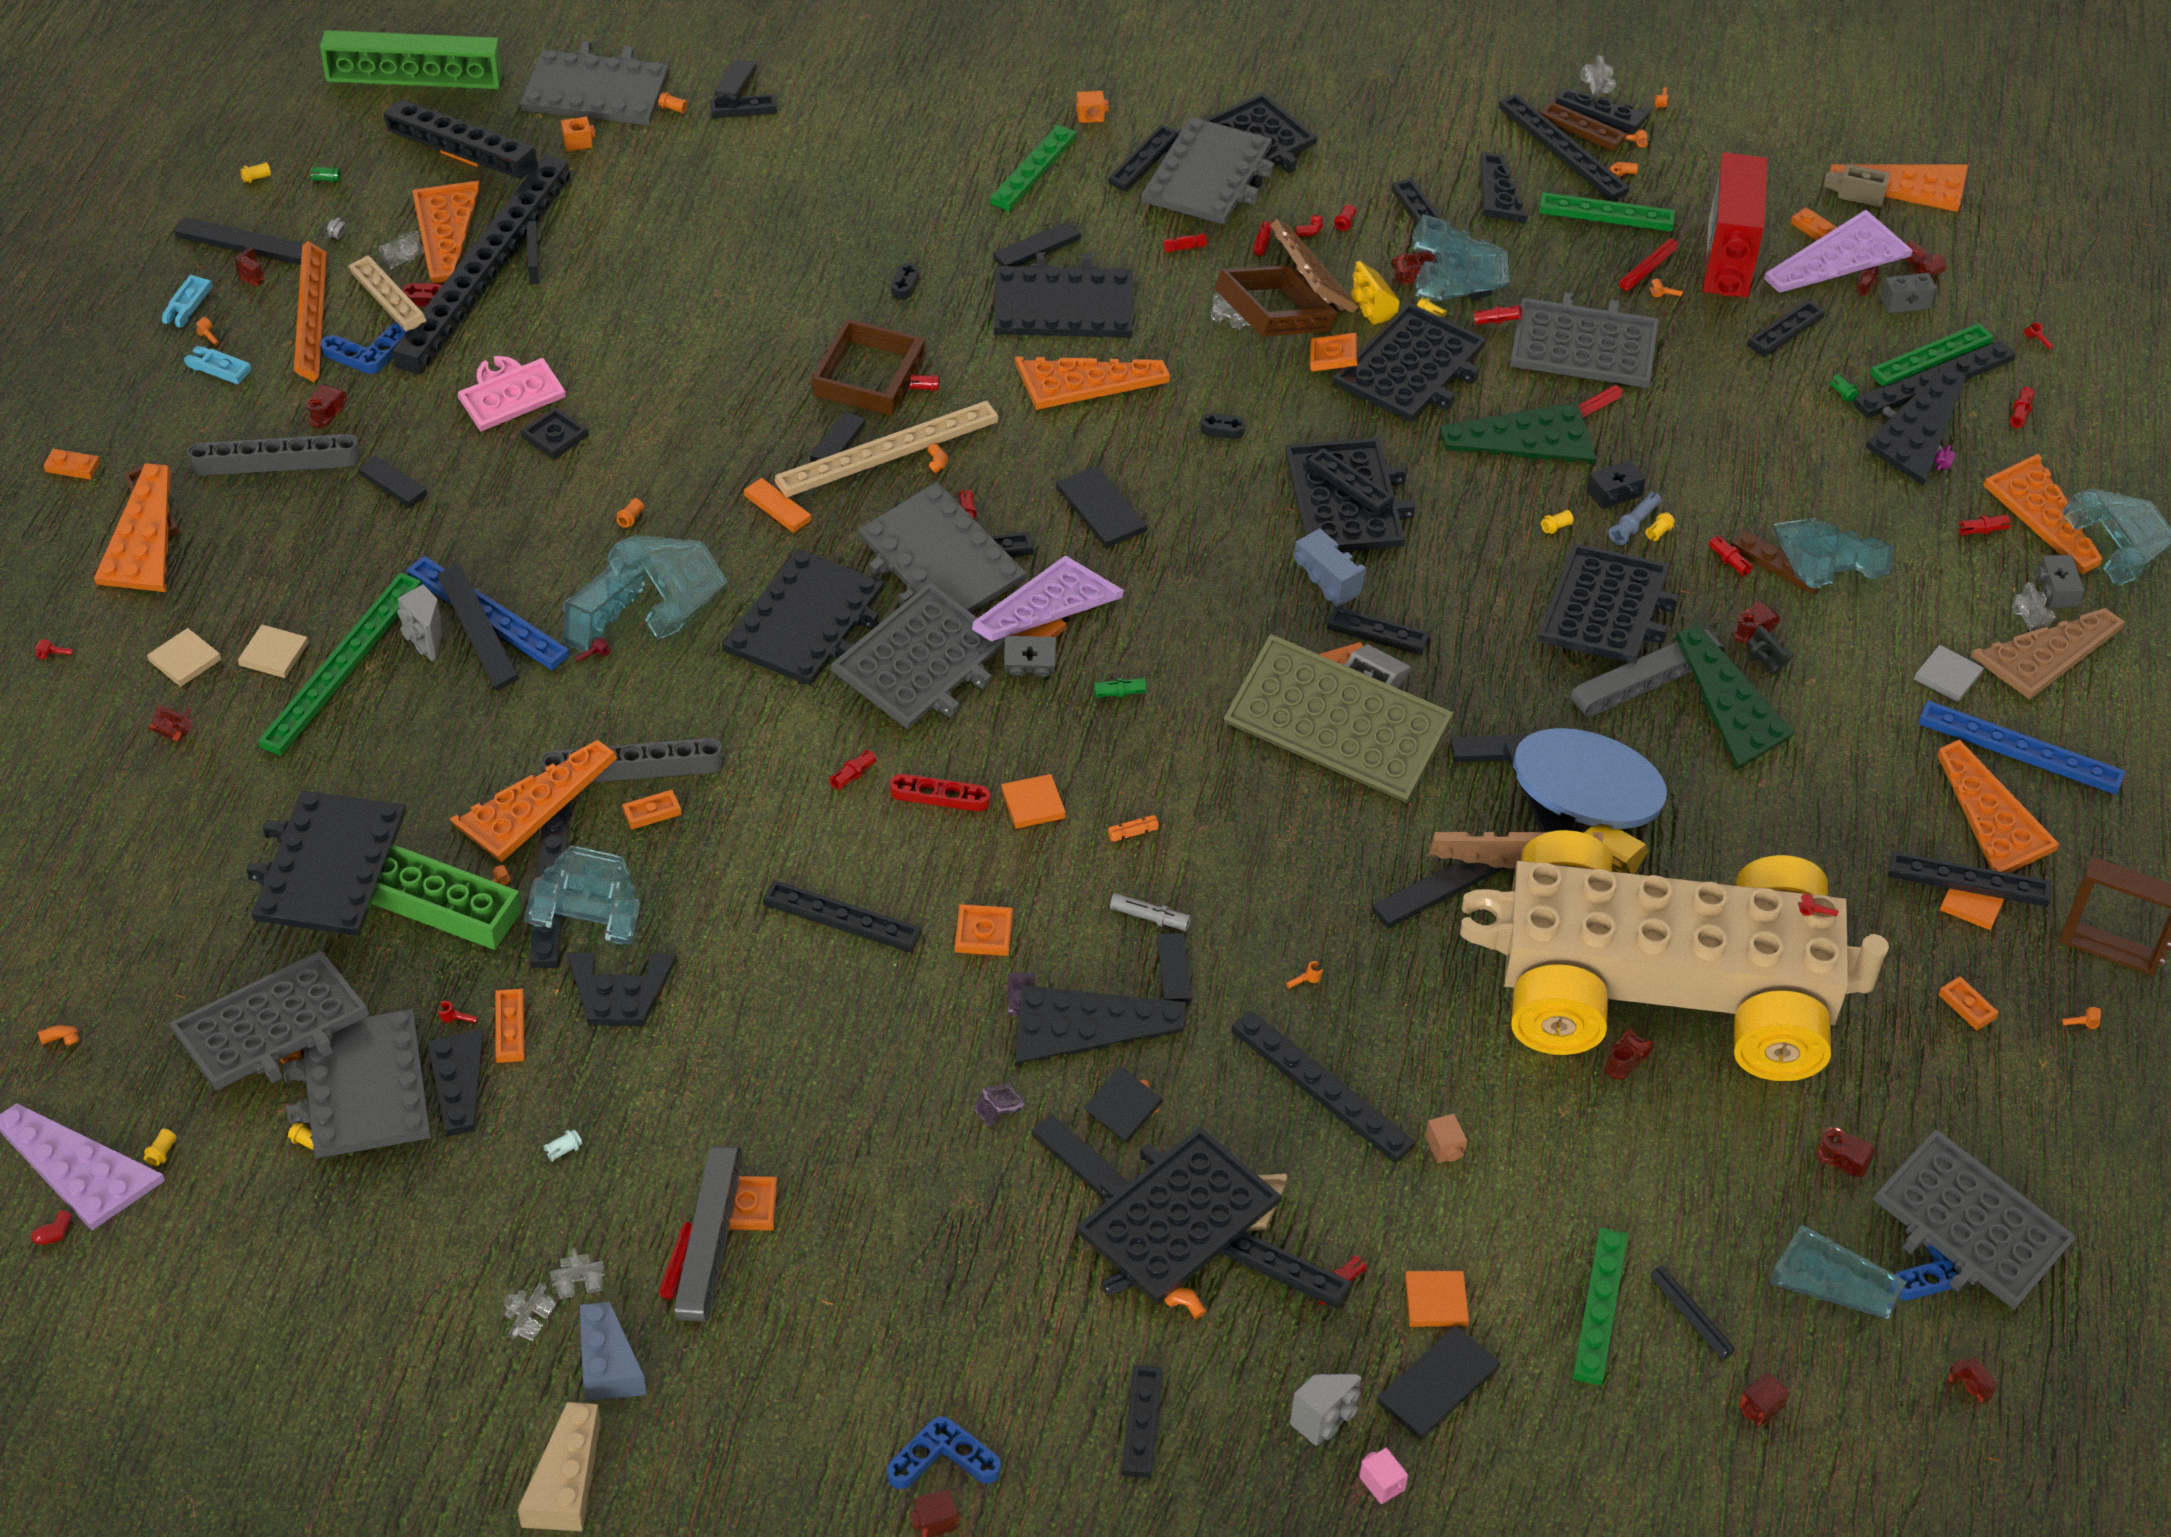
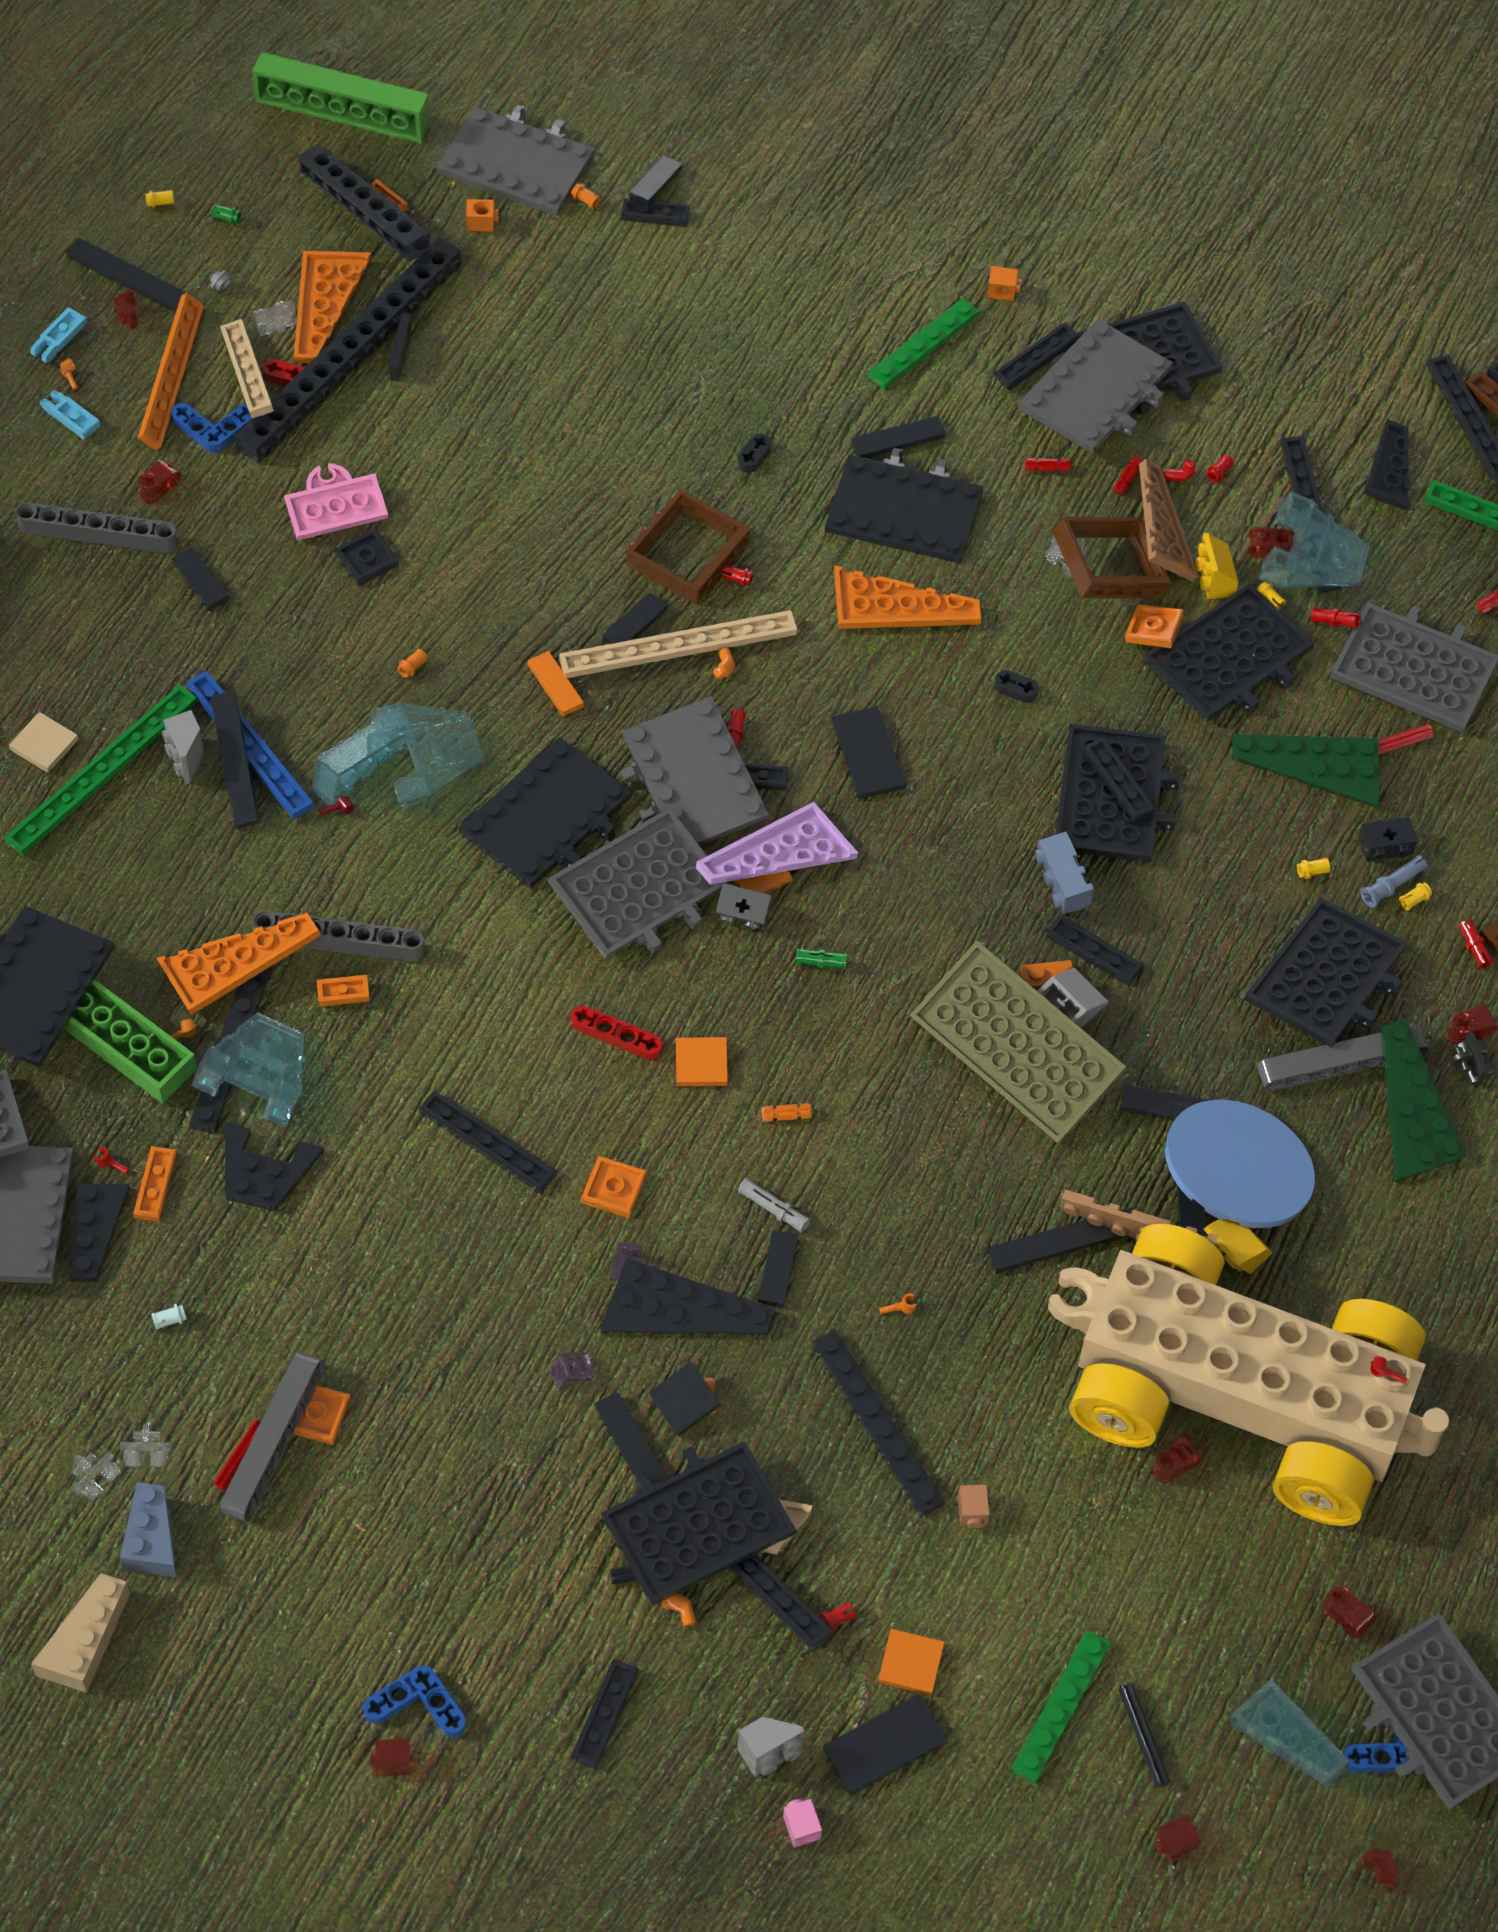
camera: 15 degrees right, 10 degrees up
red pin [829,749,876,791] -> none

